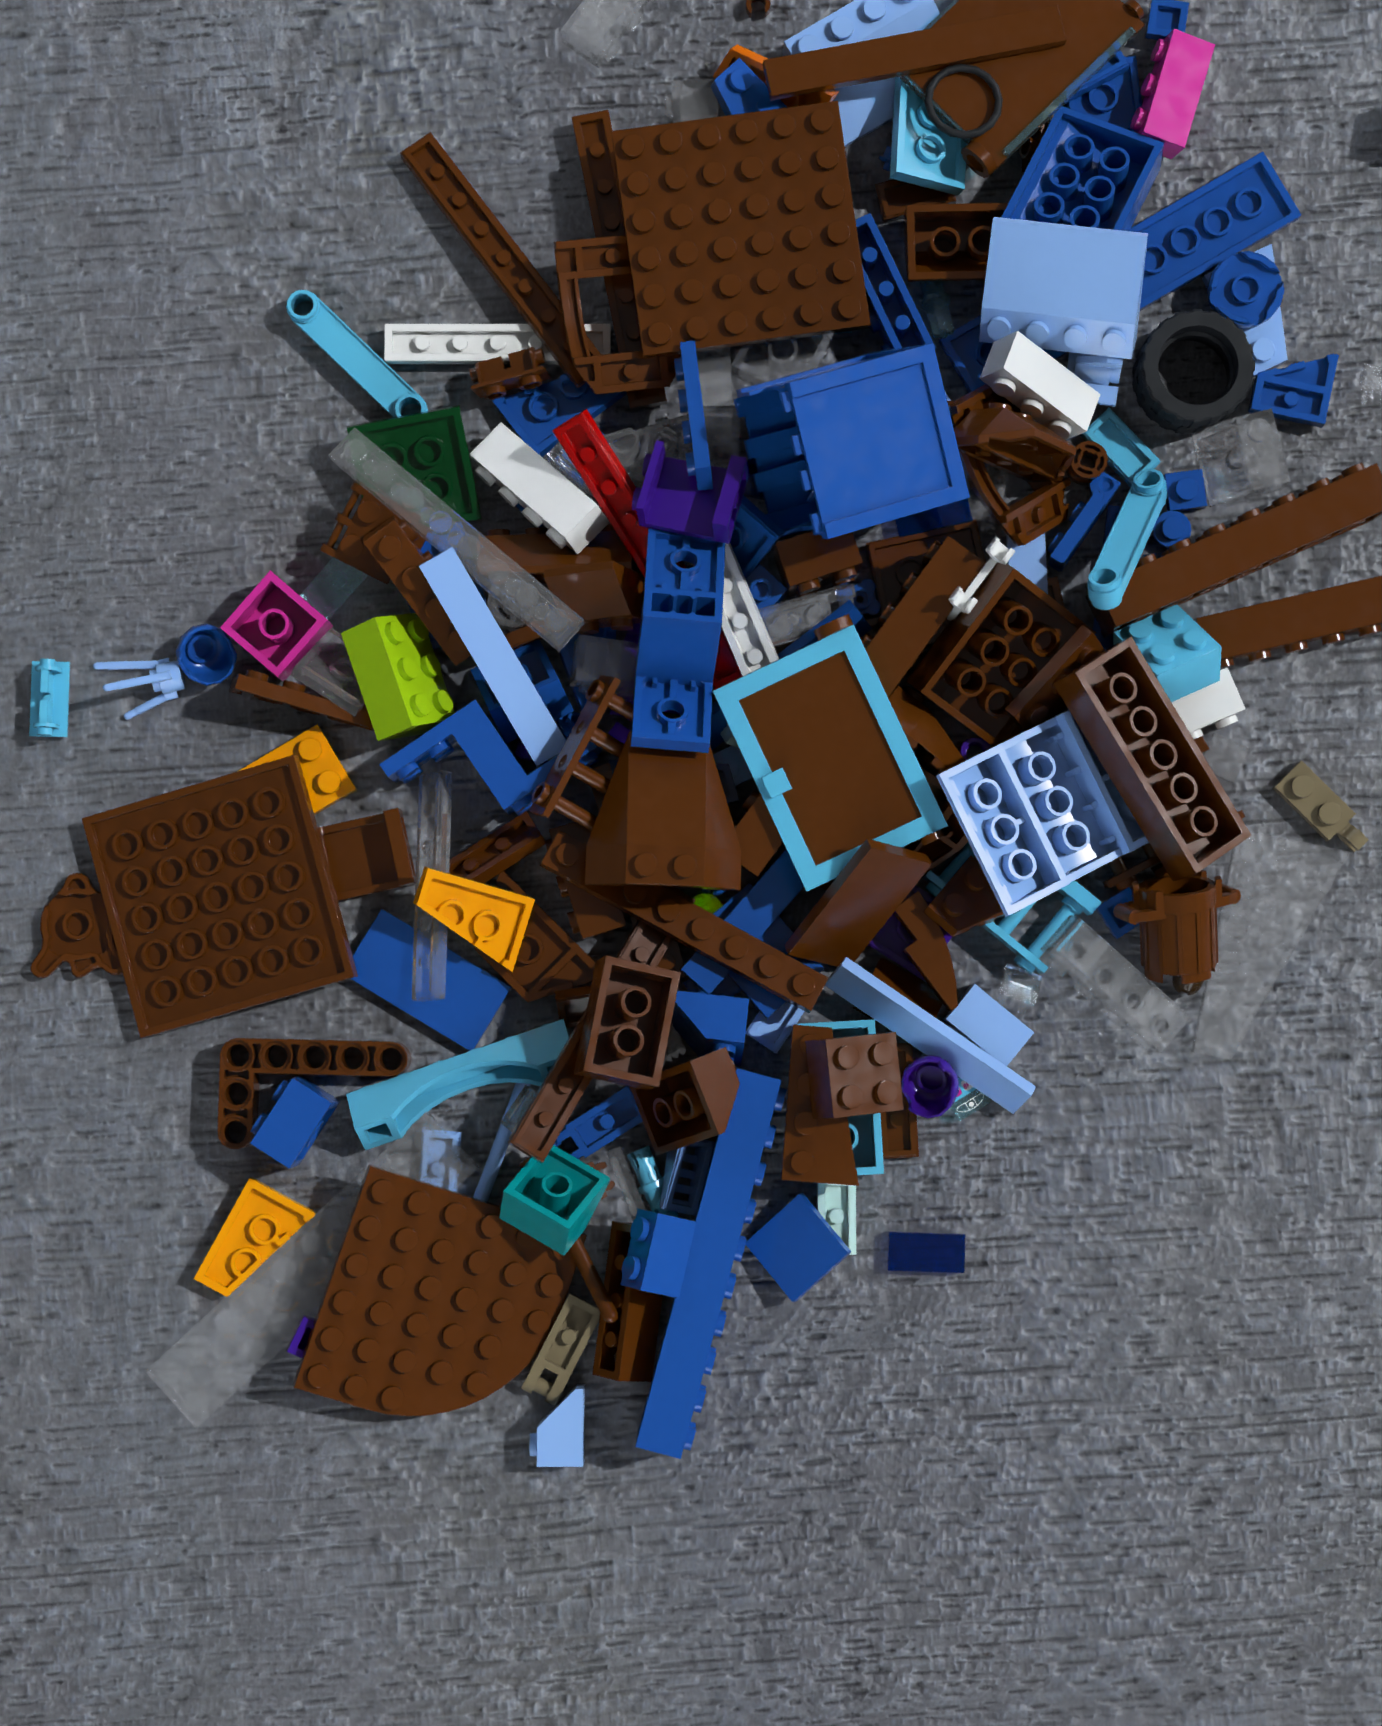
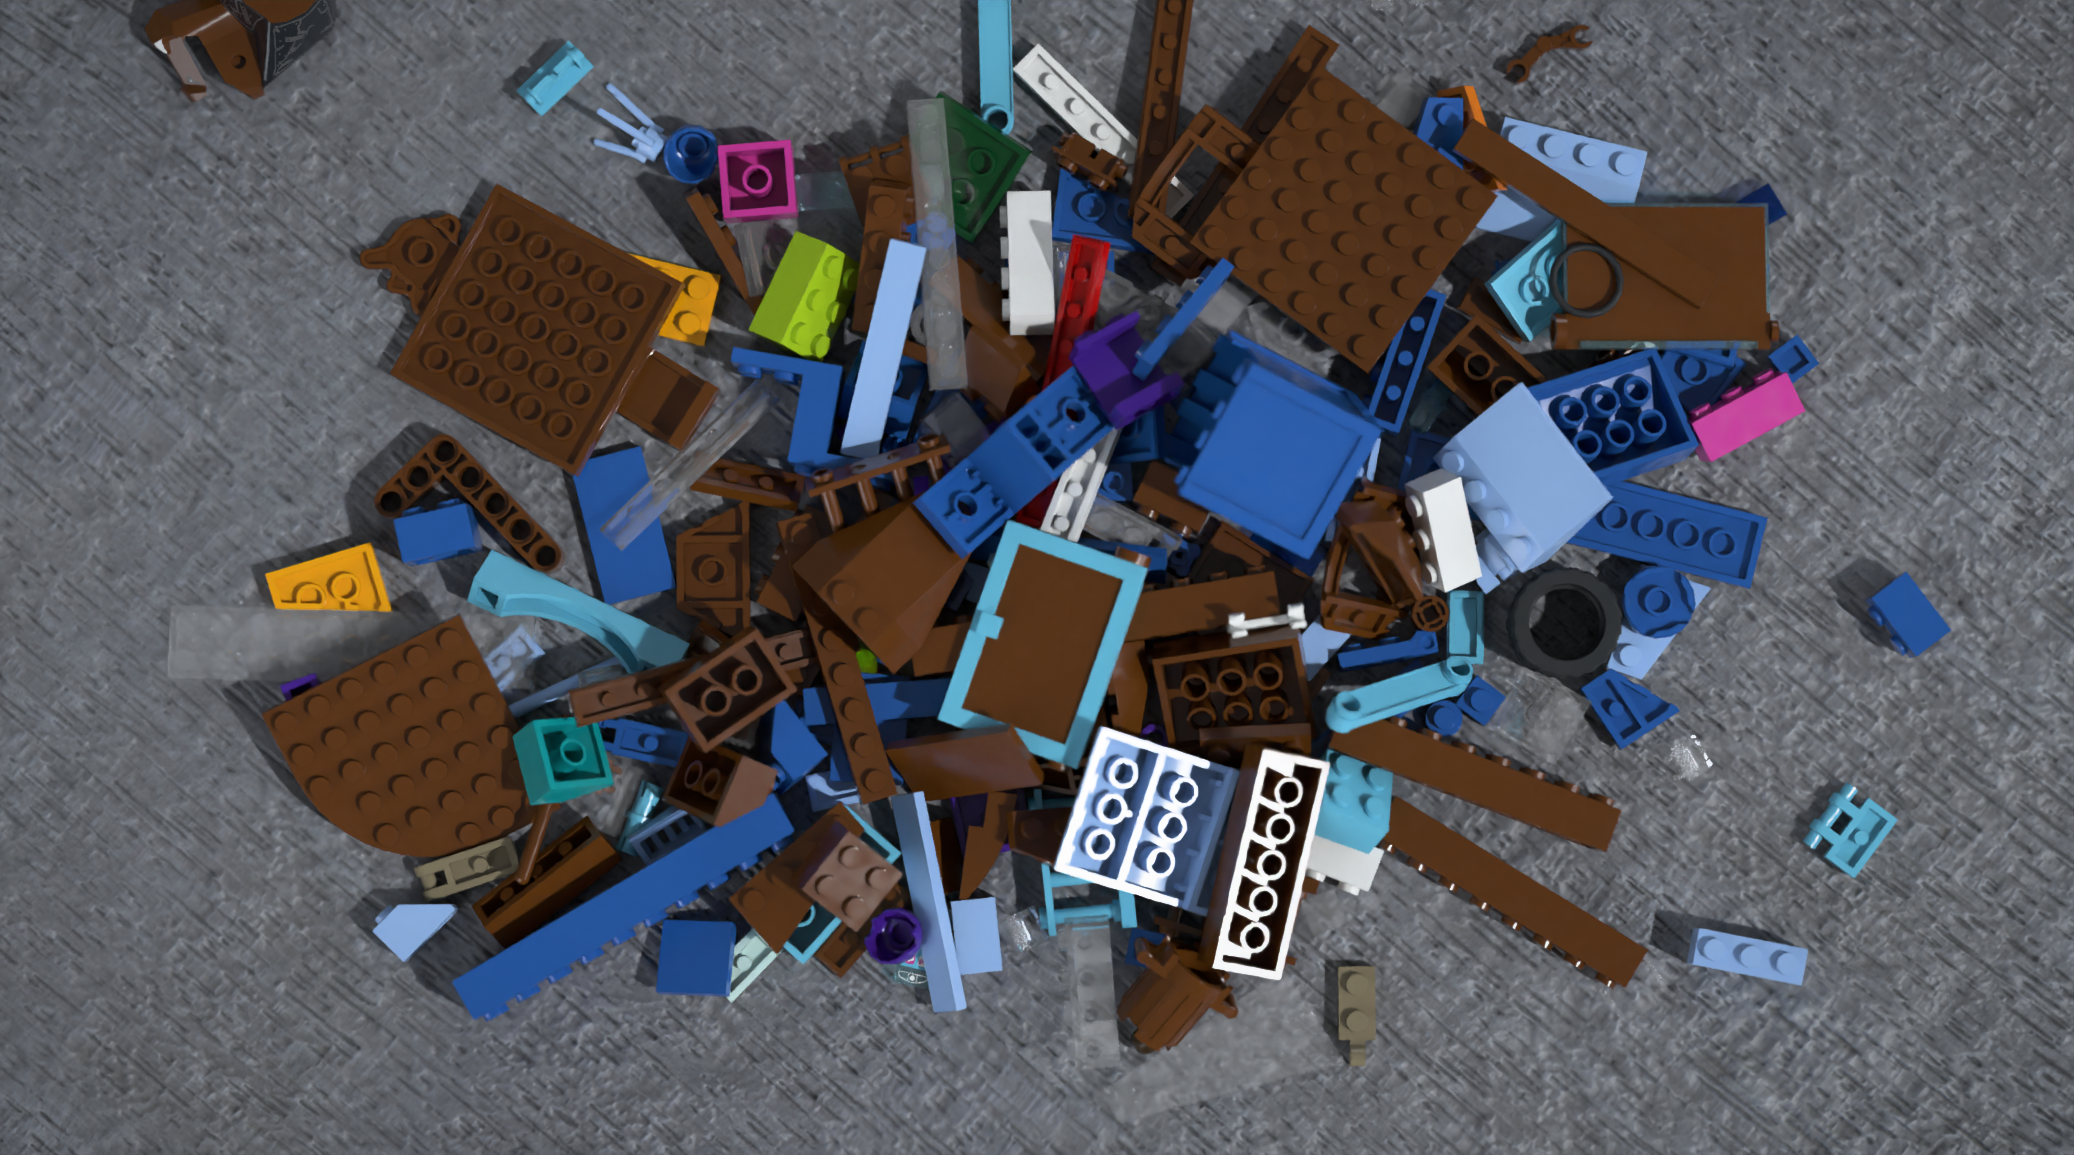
camera: 45 degrees right, 0 degrees up
light orange wing [413,866,535,972] -> none
blue brick [620,1208,696,1298] -> none
clear blue tile [887,1231,965,1273] -> none

